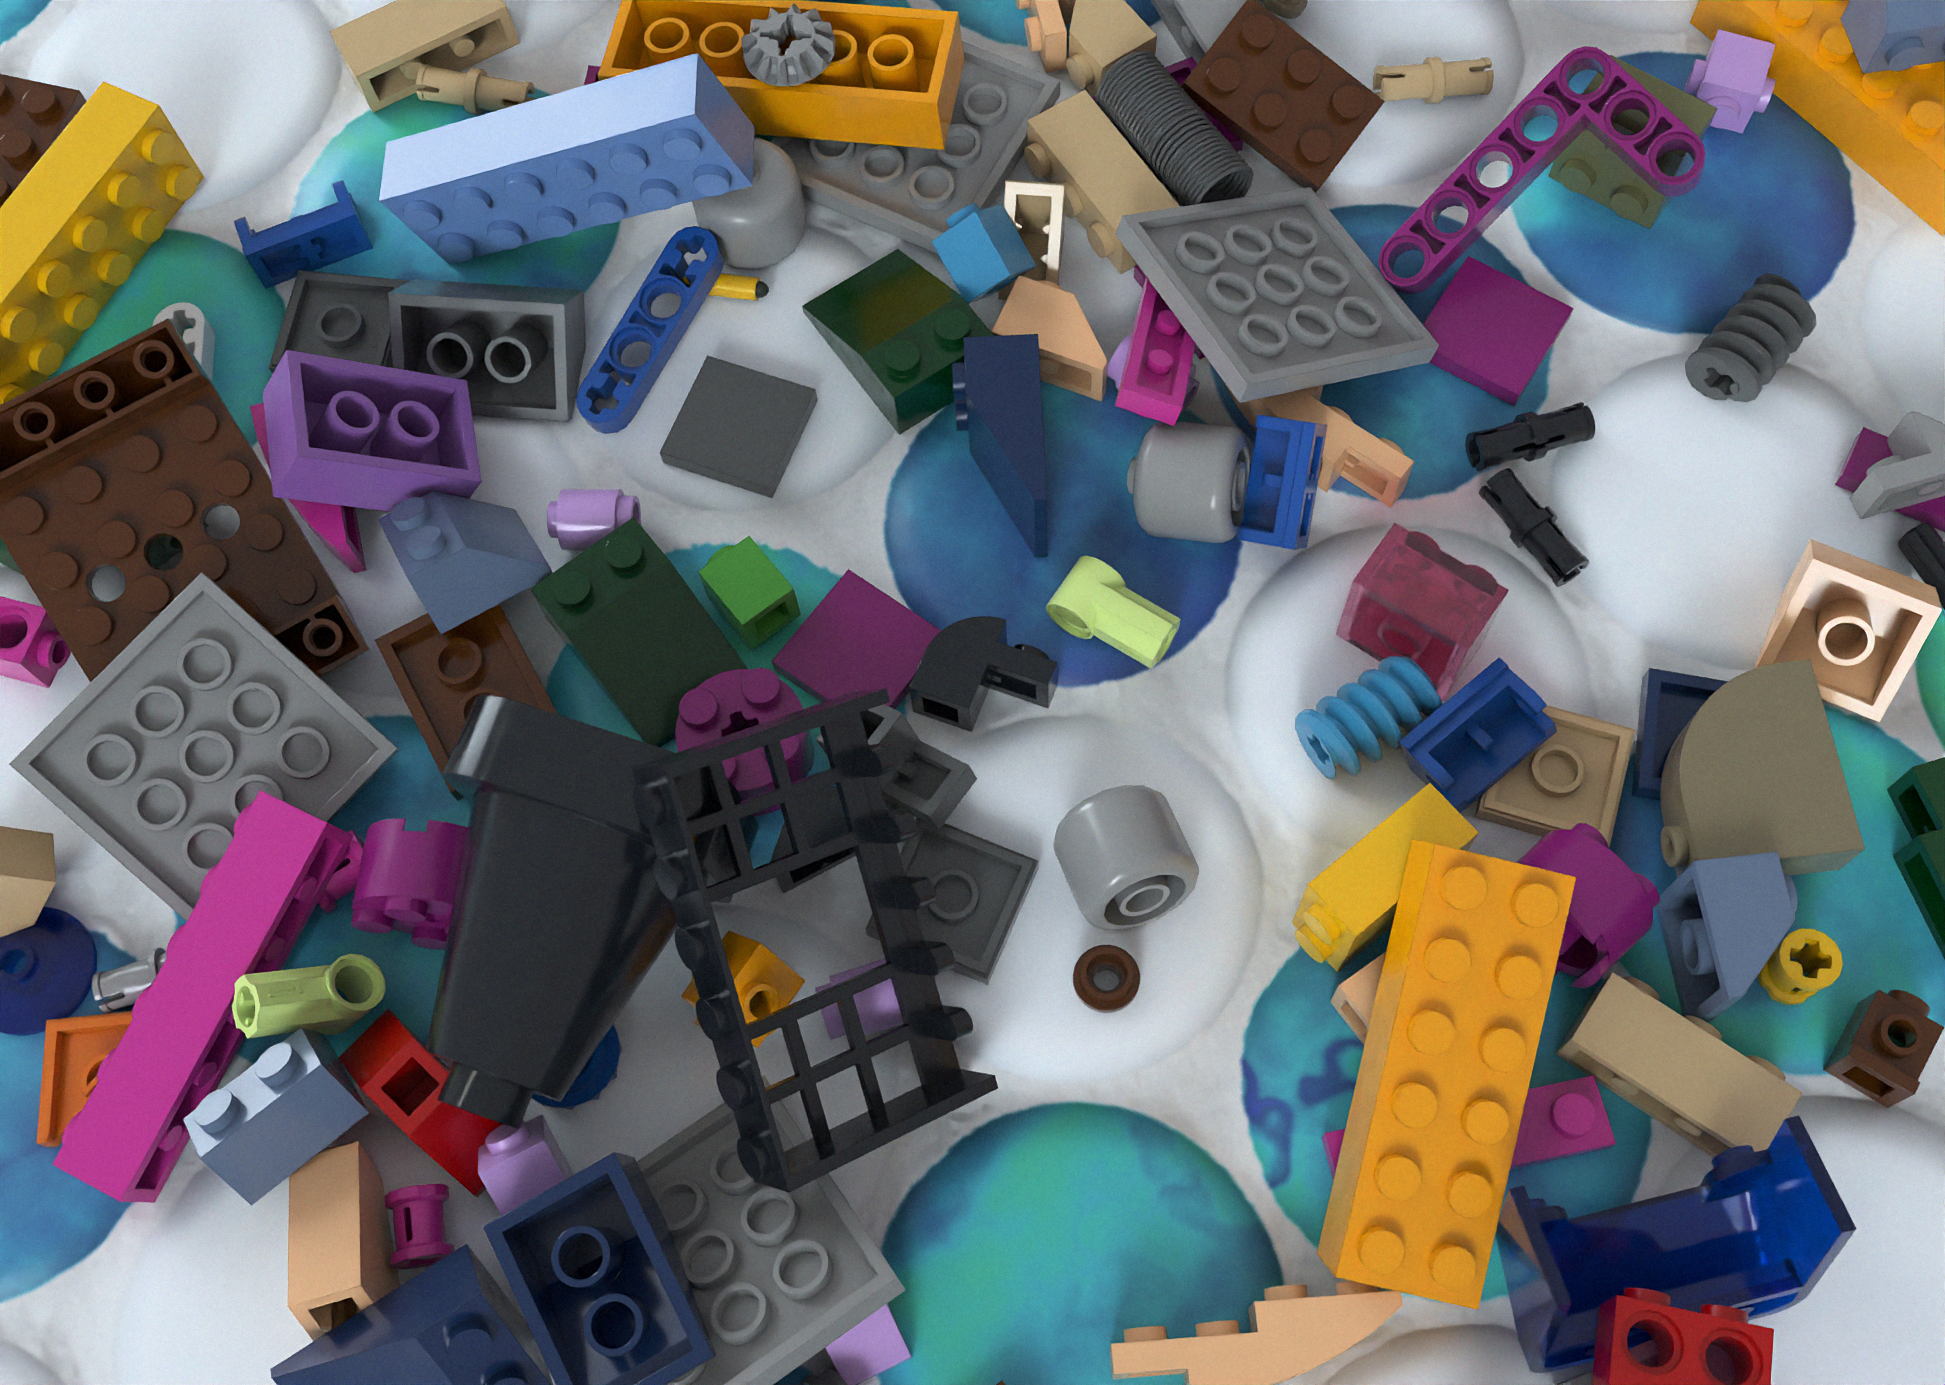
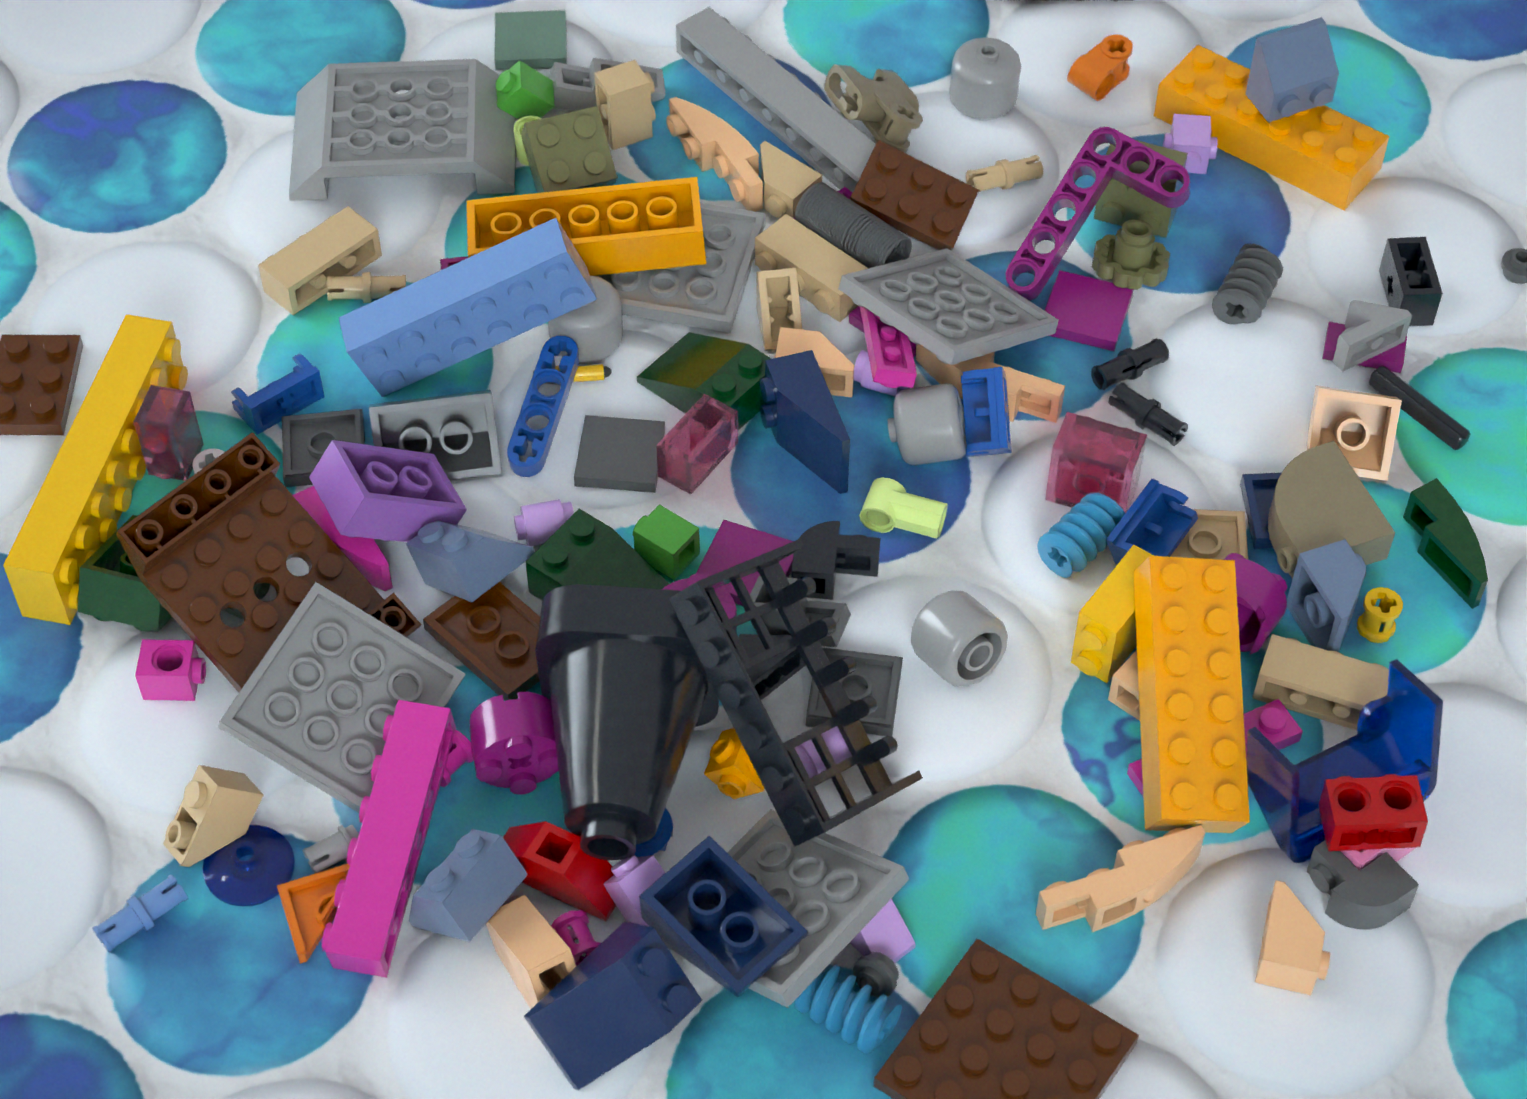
camera: 20 degrees left, 15 degrees down
yellowish green piece [231,954,386,1039] -> none
light grey gear [741,3,836,86] -> none
dark azure brick [931,203,1037,304] -> none
reddish brown plate [1073,945,1140,1013] -> none
reddish brown brick [1823,990,1944,1108] -> none
none -> clear pink brick [134,385,204,481]
none -> clear pink brick [656,394,738,494]
none -> olive plant [1091,220,1170,290]

